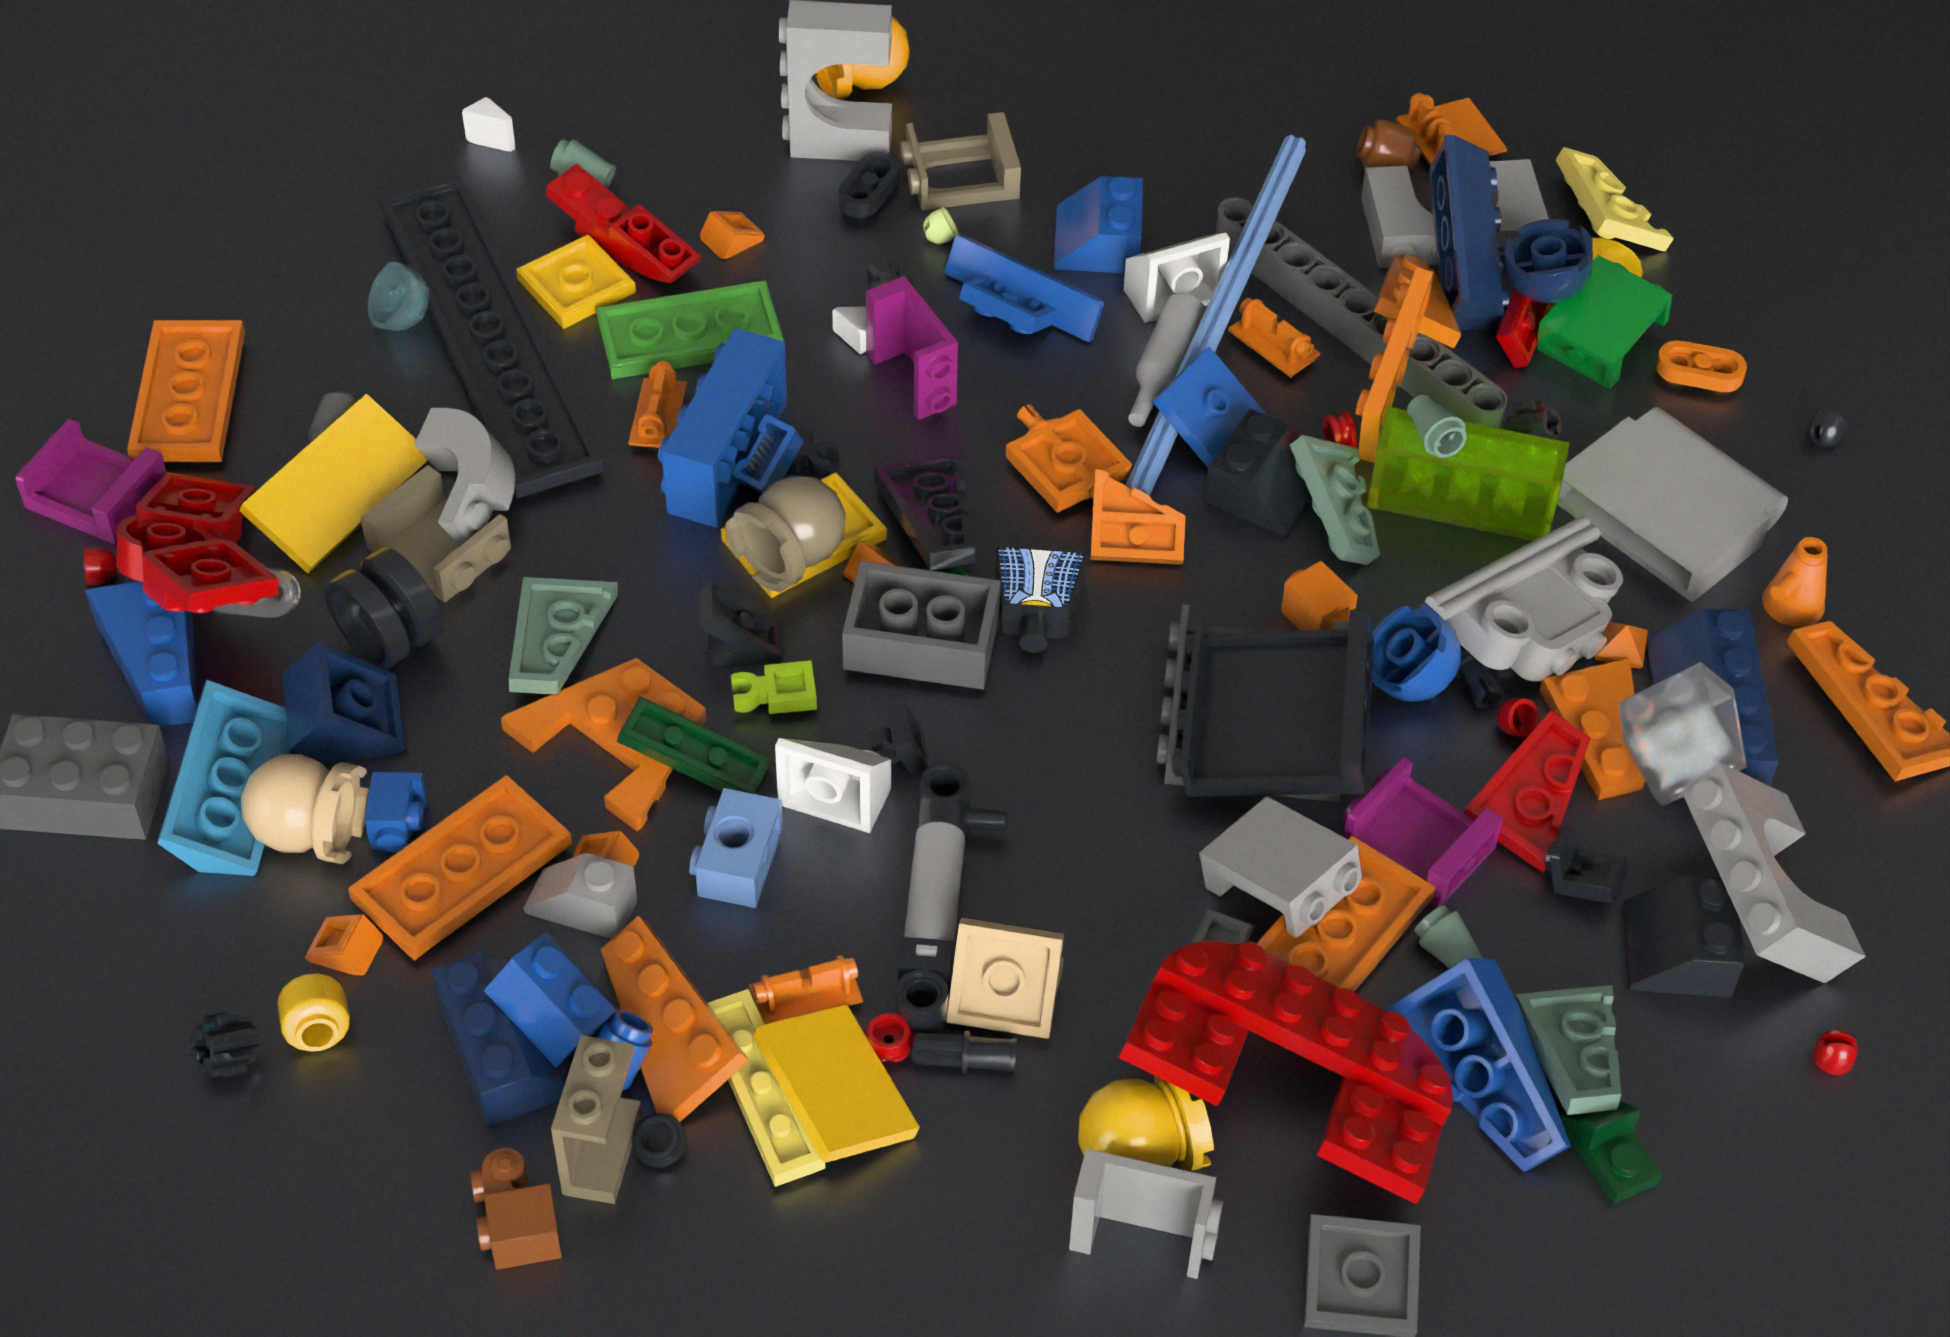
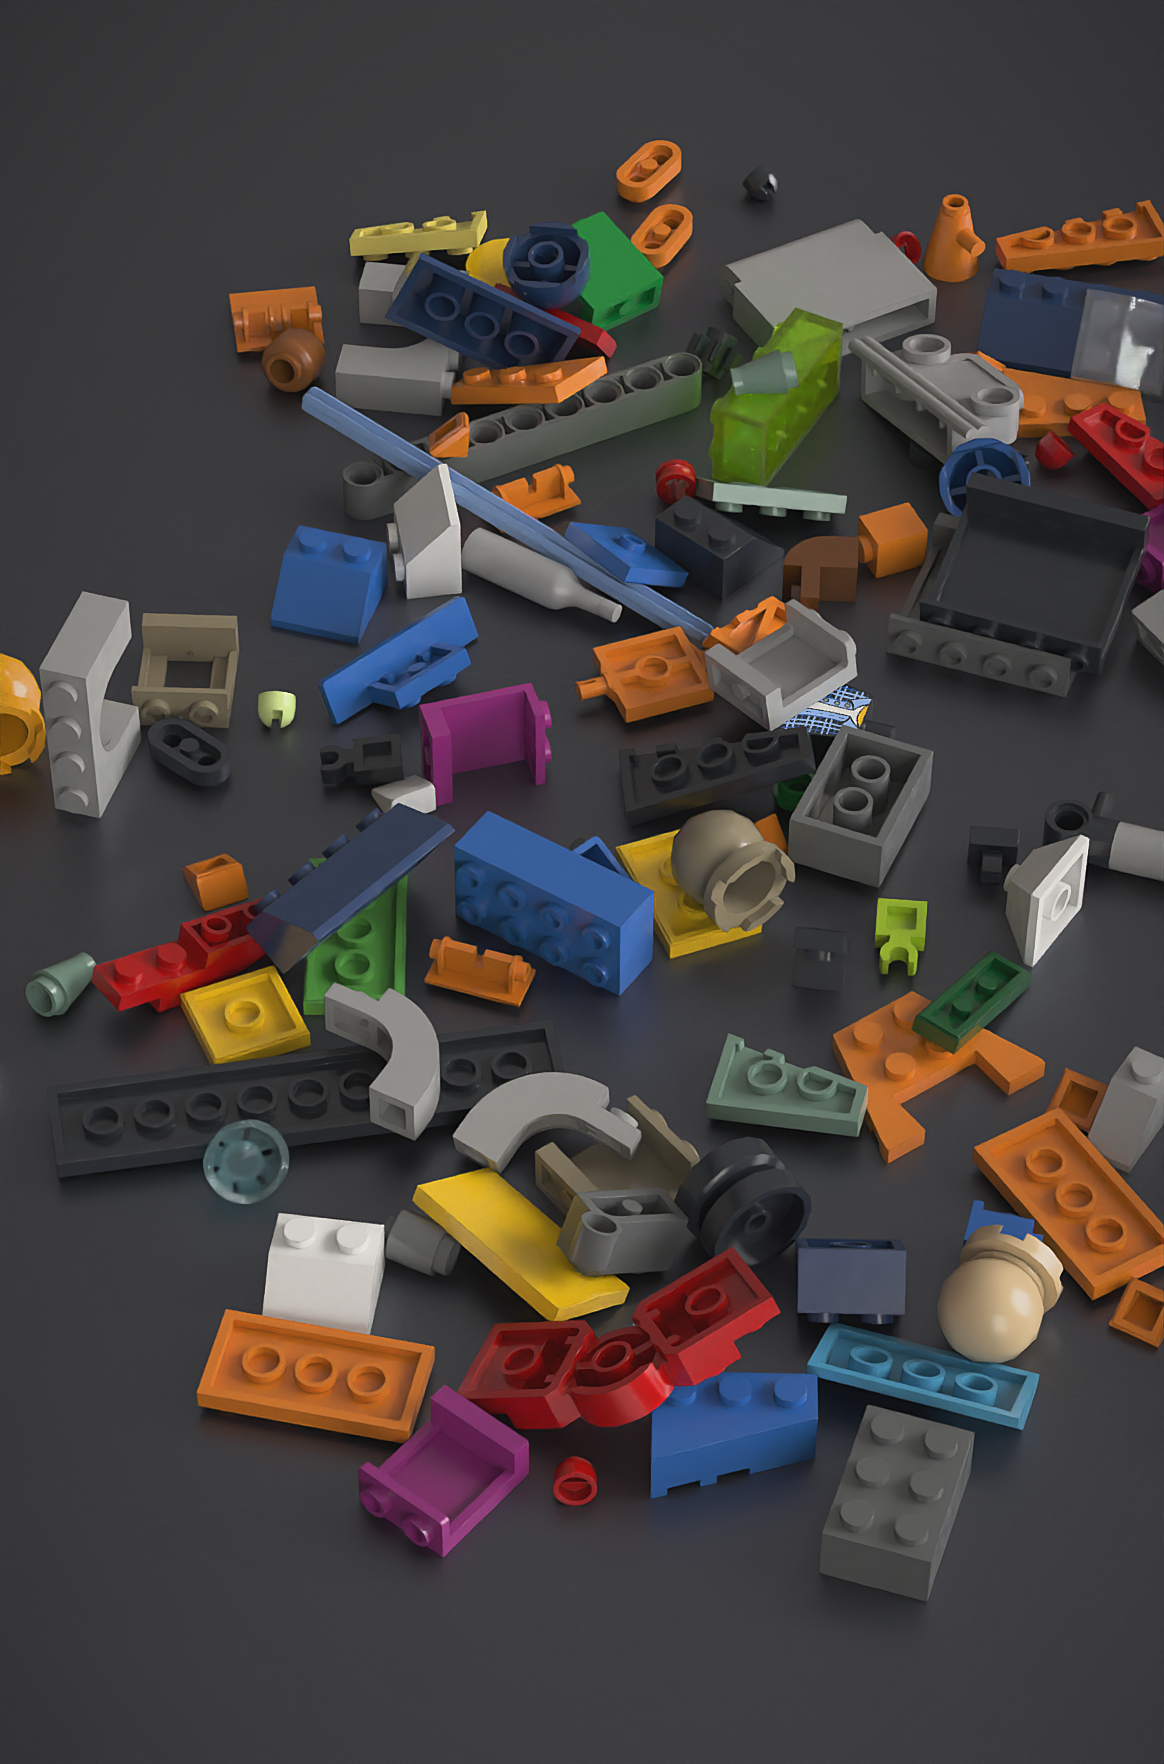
camera: 75 degrees left, 5 degrees down
medium blue brick [690,788,783,908] -> none
orange wing [1355,267,1433,463] -> none
none -> dark blue slope [245,803,455,974]
none -> white slope [262,1213,385,1335]
none -> light grey arch [324,982,440,1141]
none -> orange slope [428,412,470,457]
none -> dark grey hinge [556,1188,689,1277]
none -> orange plate [616,140,681,202]
none -> light grey panel [704,599,857,731]
none -> reddish brown brick [782,536,859,613]
none -> red hinge [889,231,921,264]

